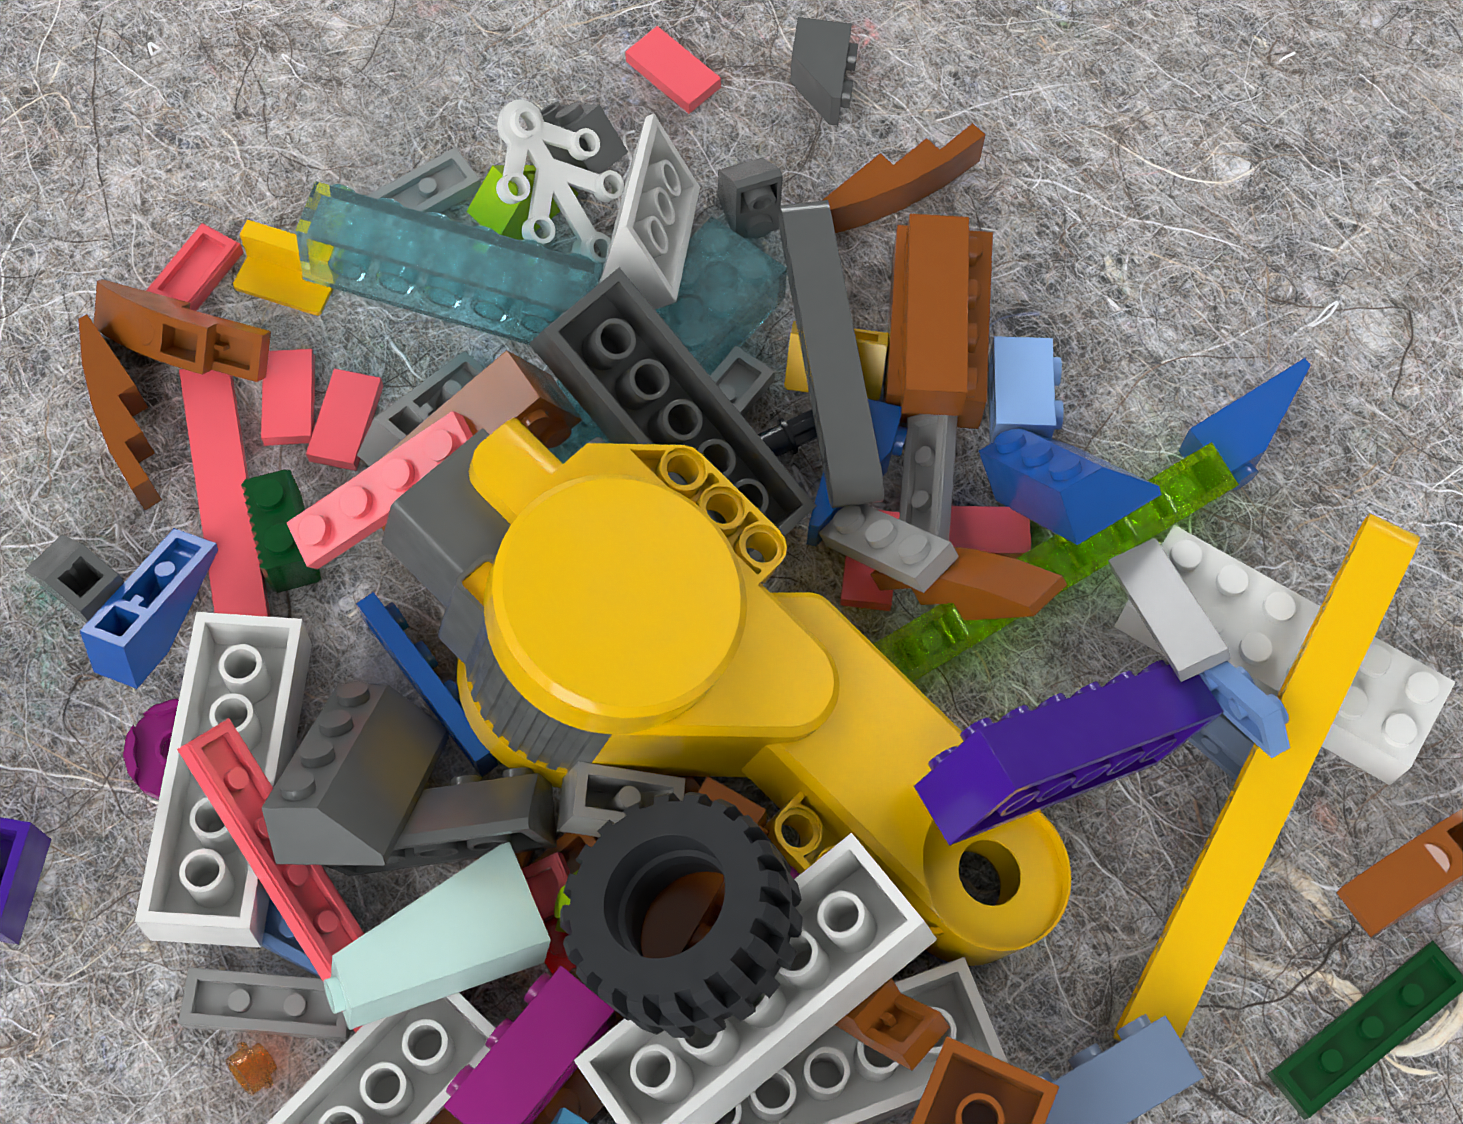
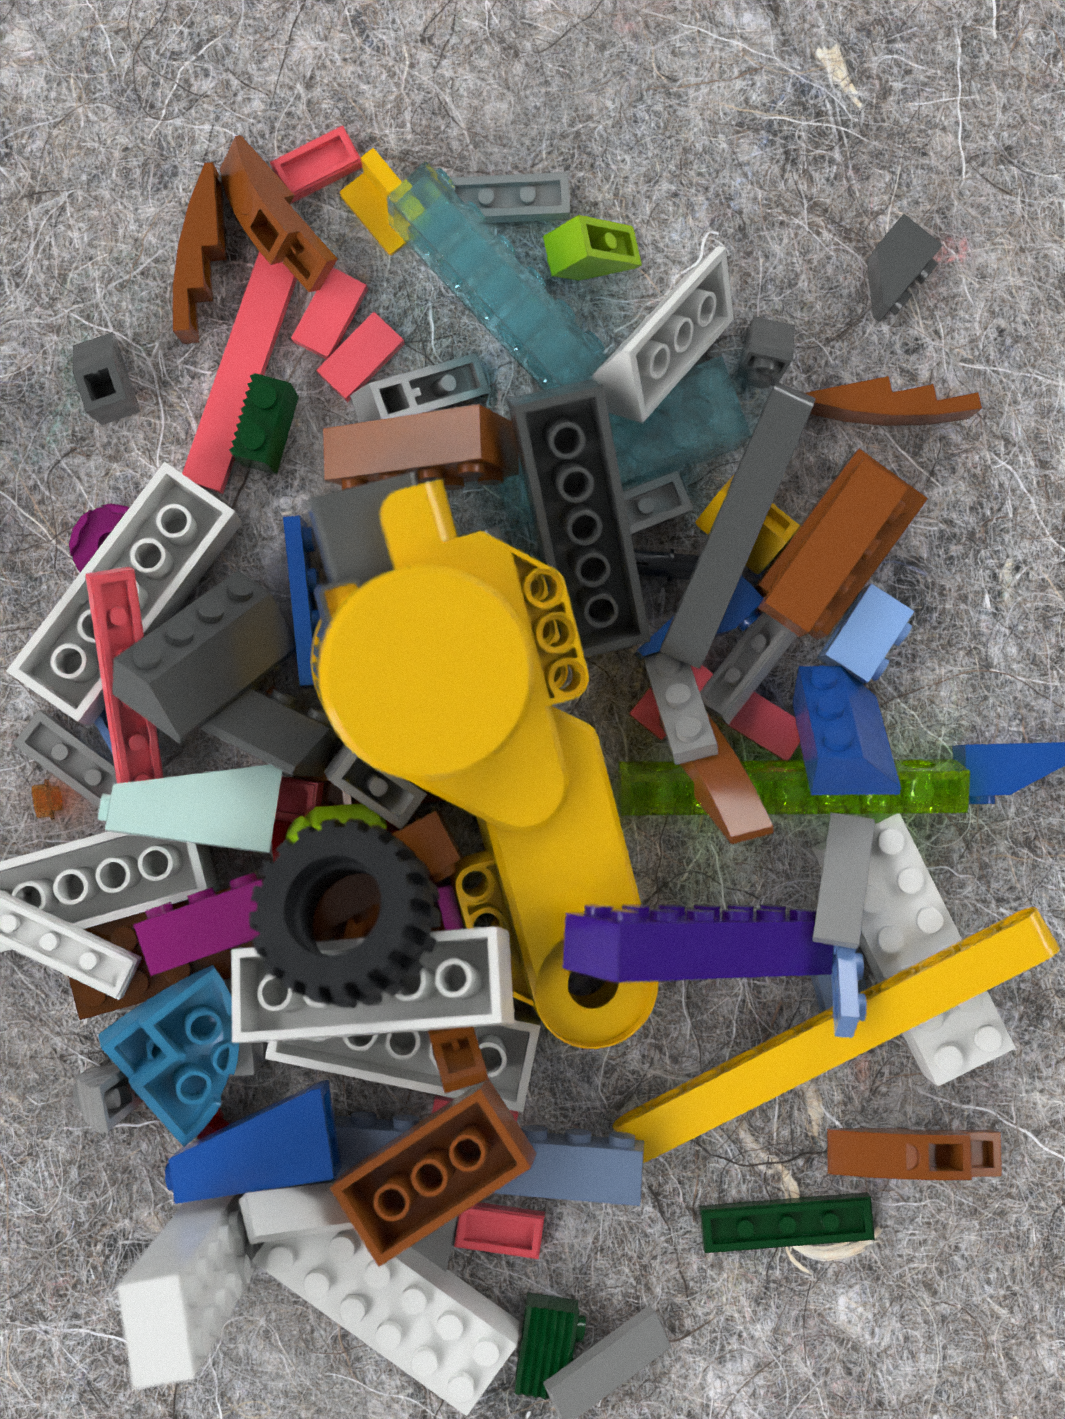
camera: 30 degrees right, 20 degrees up
blue slope [80,528,218,689] -> none
coral plate [287,411,473,569] -> none
white plant [496,100,624,272] -> none
dark grey slope [527,102,628,174] -> none
coral tile [625,26,721,114] -> none

